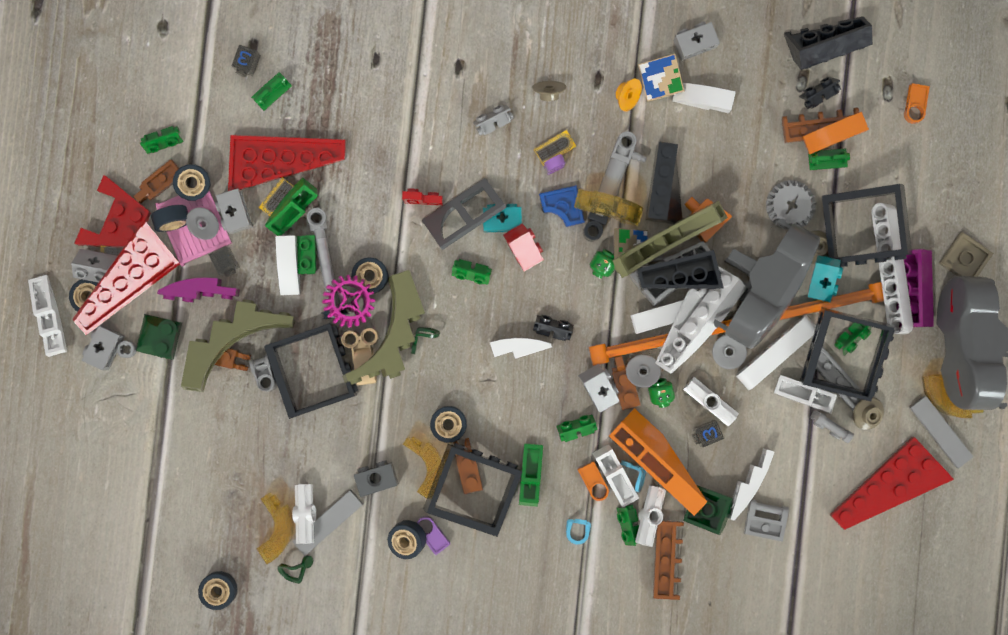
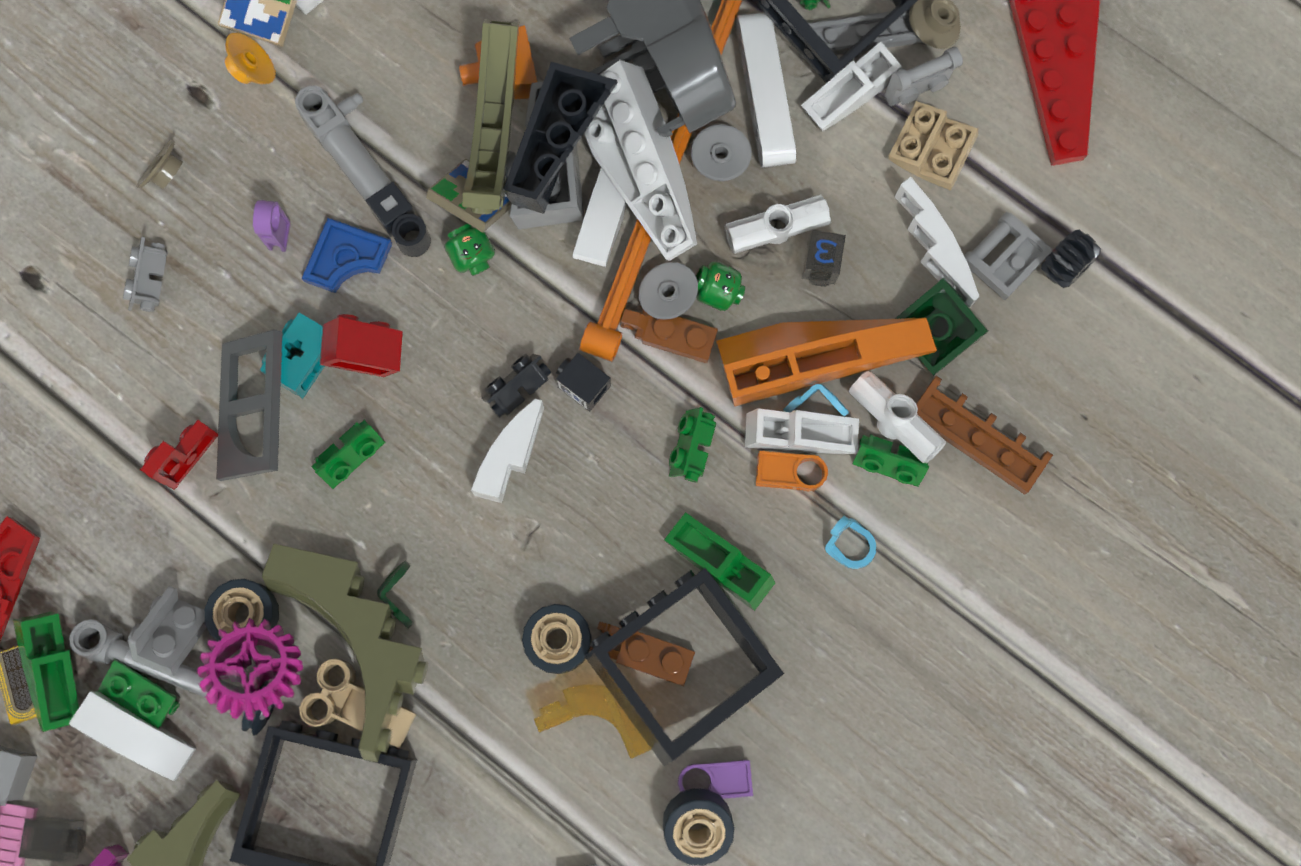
camera: 55 degrees left, 10 degrees down
dark grey brick [354,460,399,497] -> none
tile [534,130,576,166] -> none
clear yellow arch [574,189,643,226] -> none
brick [578,364,620,413] -> none
black wedge [645,142,683,224] -> none
none -> light grey bracket [128,586,207,677]
none -> black brick [556,353,611,412]
none -> tan slope [888,101,978,190]
none -> black gear [1041,229,1101,288]

